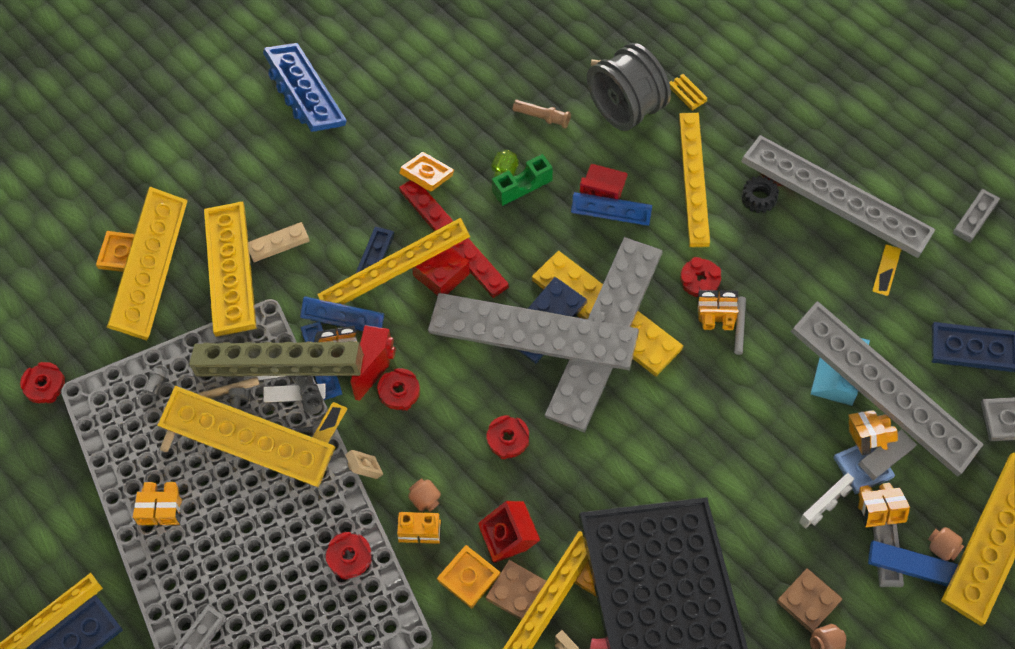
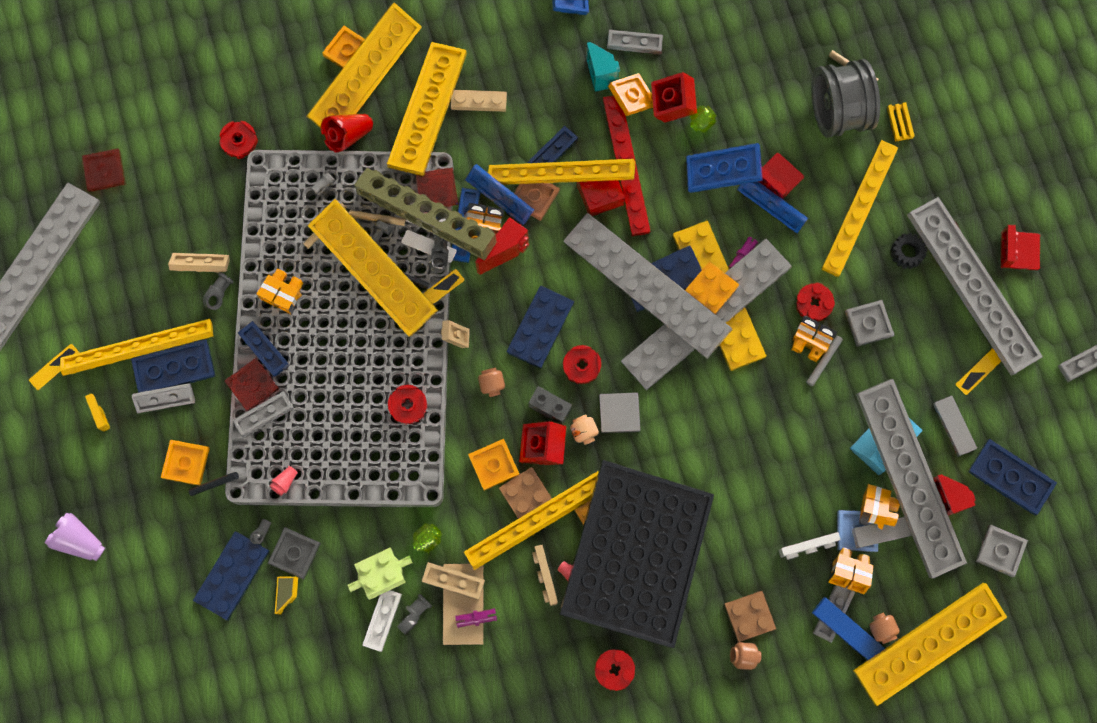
camera: 25 degrees right, 15 degrees up
red plate [377,368,420,410] -> none
light orange hips [397,512,442,544] -> none
green arch [492,154,553,206] -> none
medium nougat pin [513,99,571,129] -> none
none -> tan plate [168,253,230,273]
none -> dark grey connector [202,272,234,310]
none -> clear red tile [224,358,279,412]
none -> dark blue plate [238,321,290,377]
none -> red cone [321,114,373,153]
none -> clear red tile [415,167,459,207]
none -> dark blue plate [507,285,574,369]
none -> nougat tile [514,183,560,221]
none -> dark grey brick [529,386,572,425]
none -> light nougat head [570,415,599,445]
none -> teal slope [586,42,620,92]
none -> light grey tile [599,393,640,433]
none -> light grey tile [607,30,663,54]
none -> red brick [651,72,697,123]
none -> light orange plate [685,261,739,315]
none -> blue tile [686,143,763,193]
none -> magenta pin [728,237,758,269]
none -> light grey tile [845,300,894,347]
none -> light grey tile [933,396,977,456]
none -> red slope [933,474,975,516]
none -> red bracket [1001,225,1040,270]

